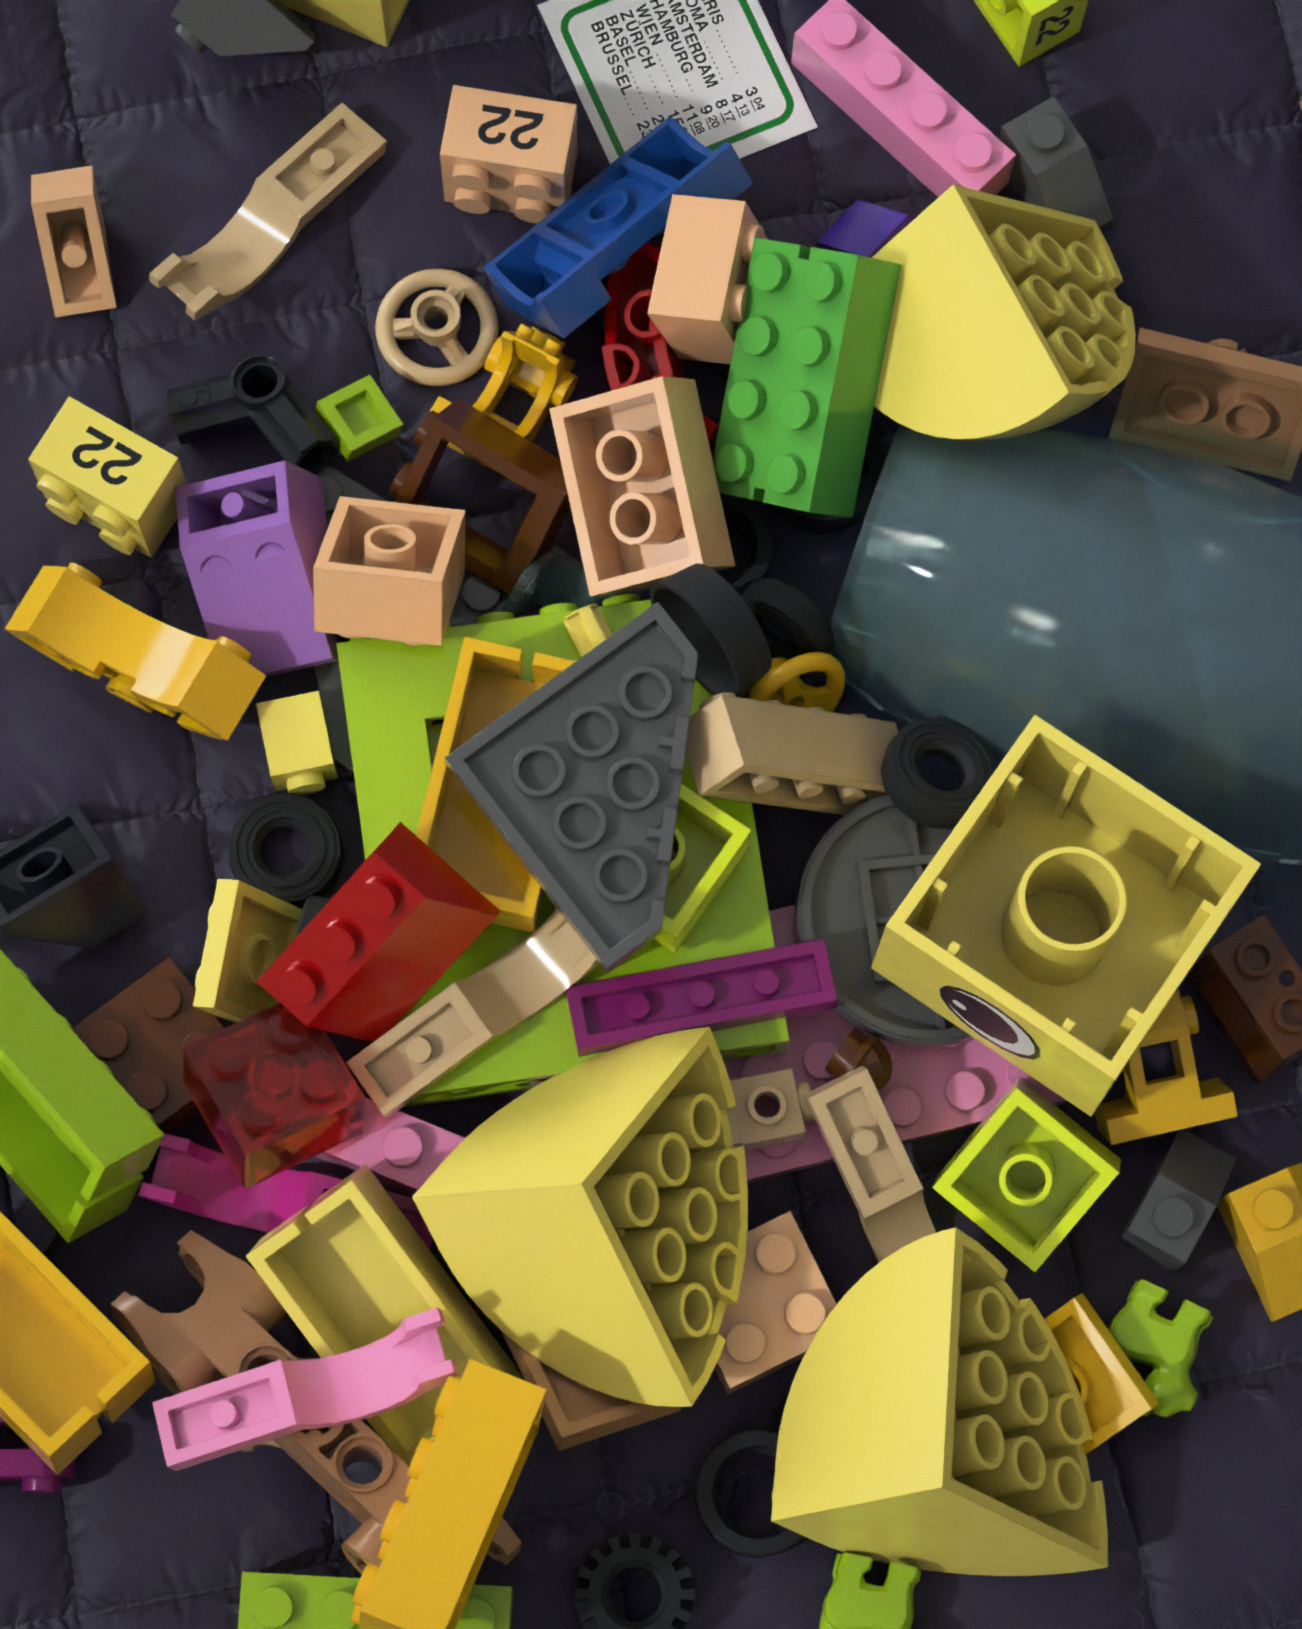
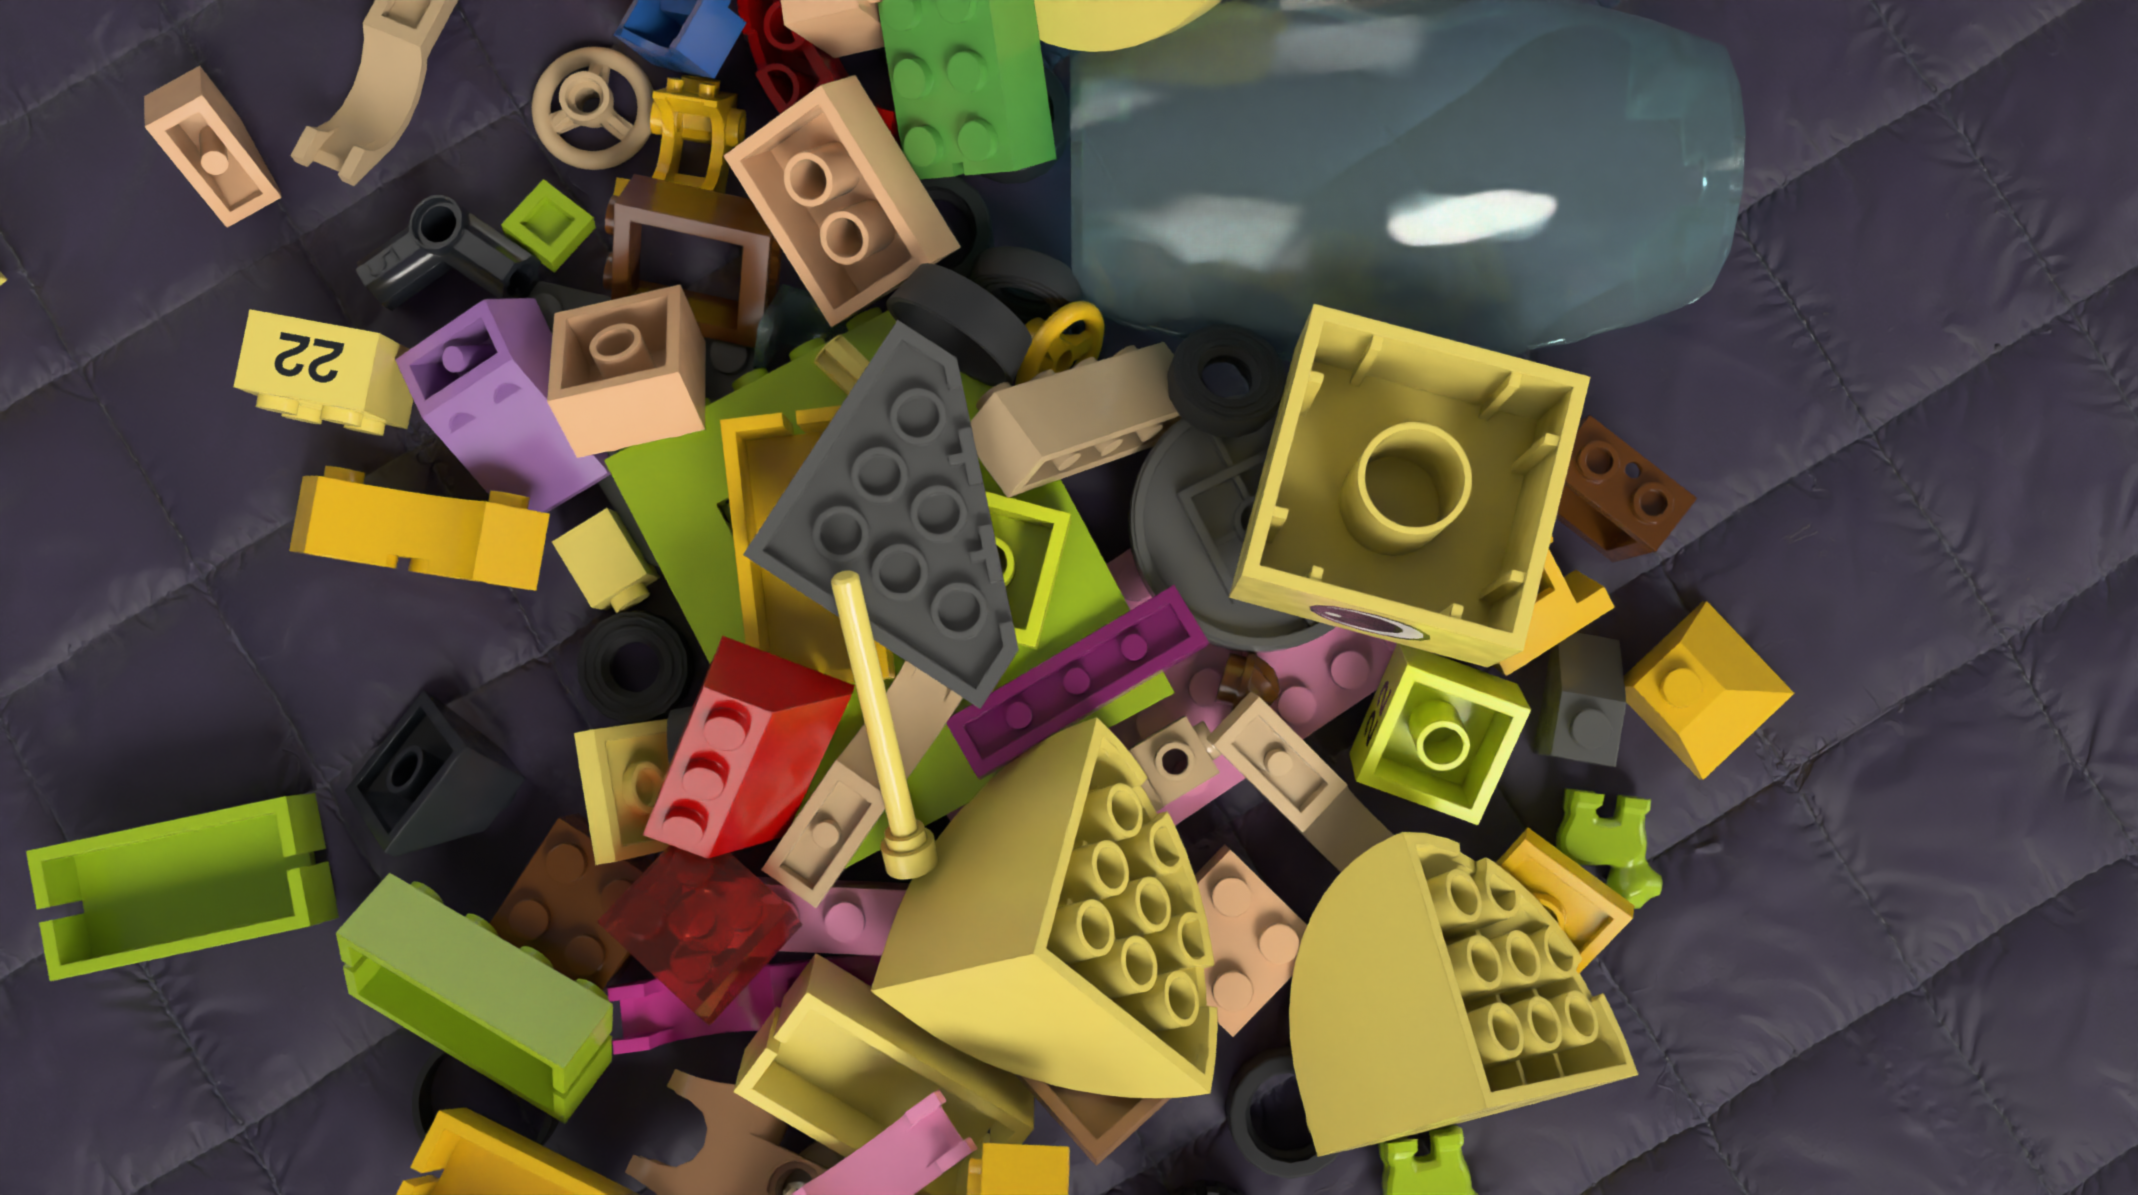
camera: 15 degrees left, 10 degrees up
none -> light yellow piece [831,570,939,879]

